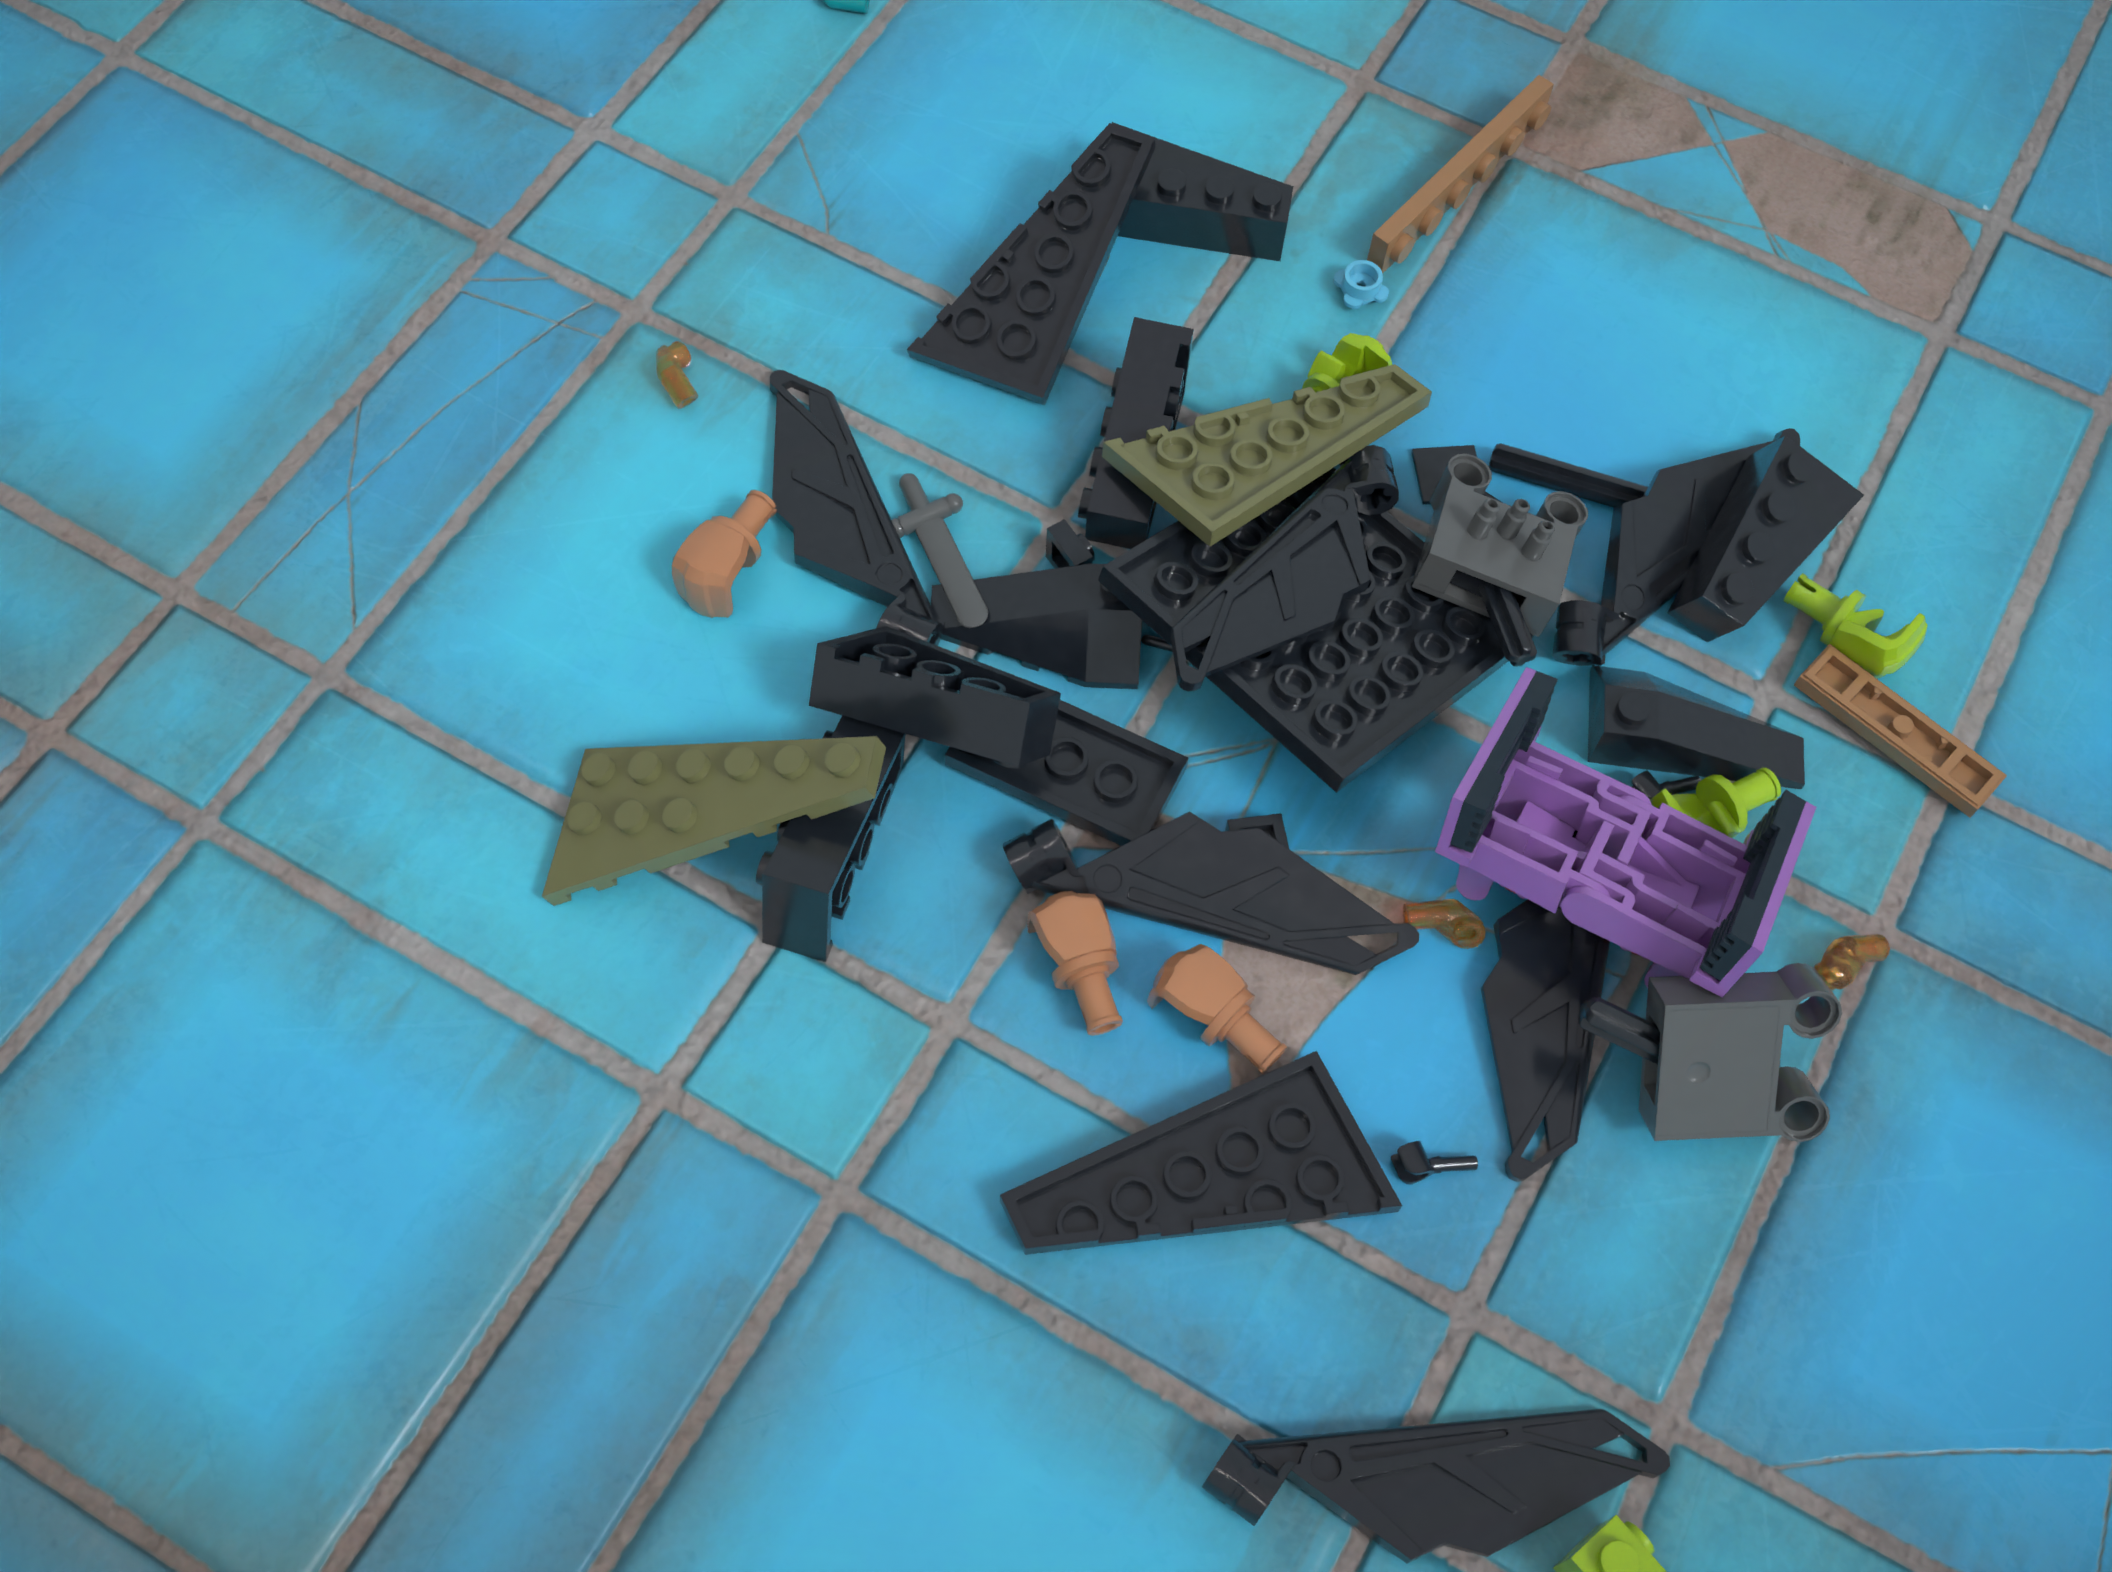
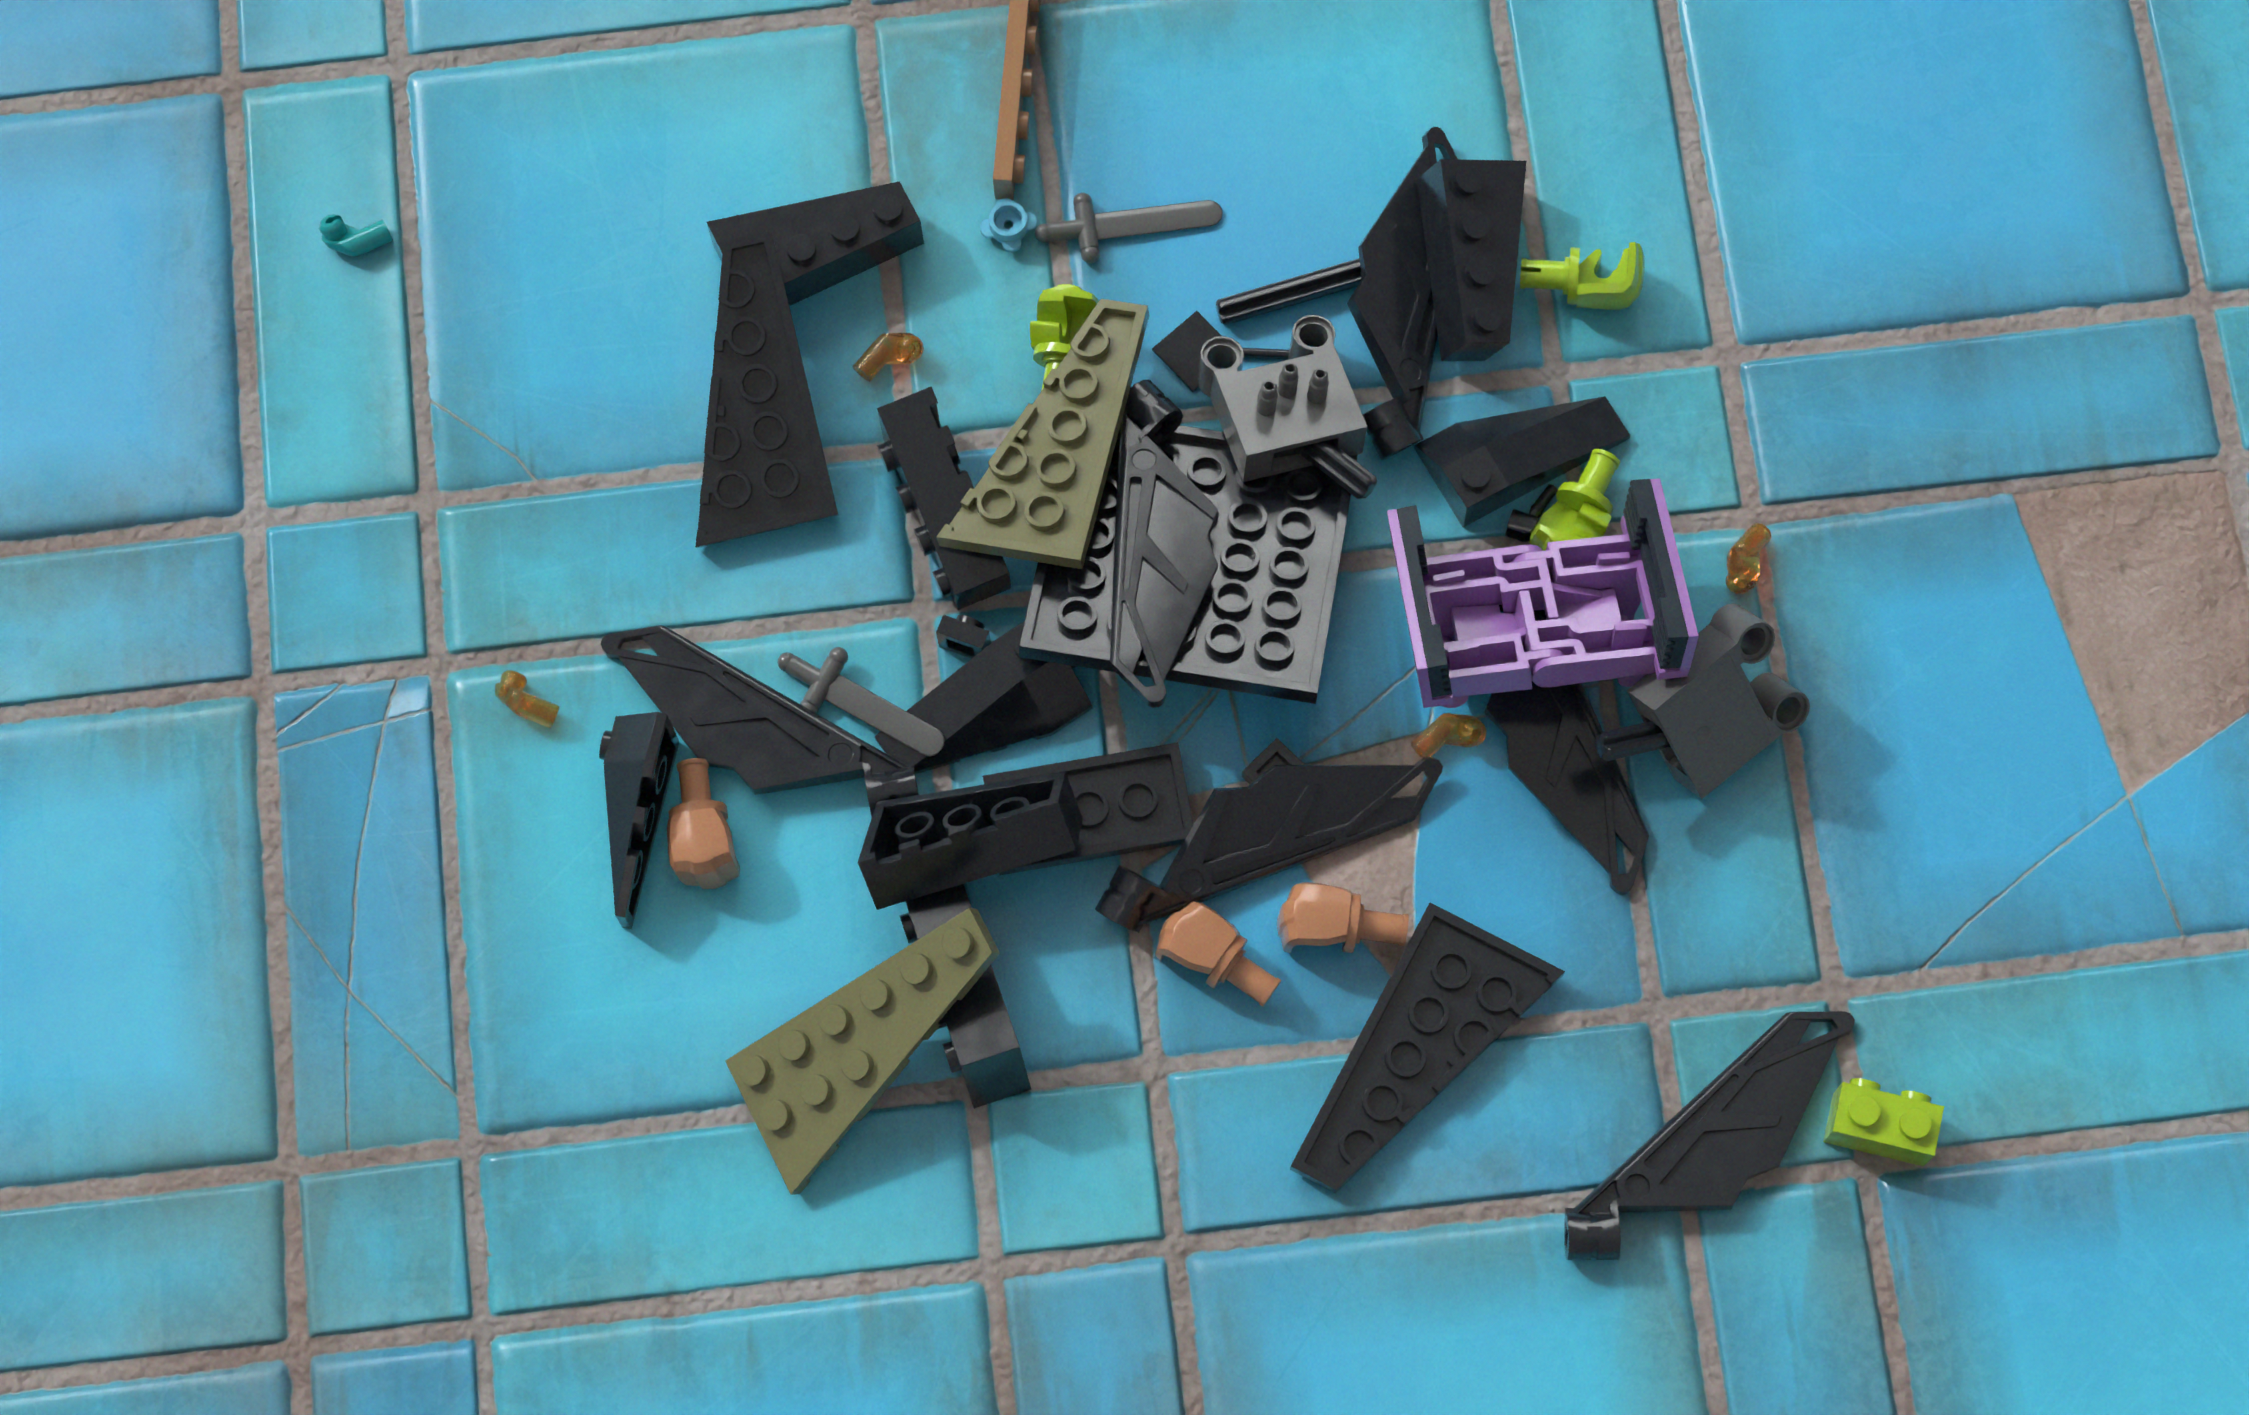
camera: 30 degrees left, 10 degrees up
black hand [1390,1141,1478,1184] -> none
medium nougat plate [1794,644,2007,818] -> none
none -> black wedge [599,712,679,929]
none -> clear orange arm [853,333,924,382]
none -> dark grey sword [1035,192,1222,264]

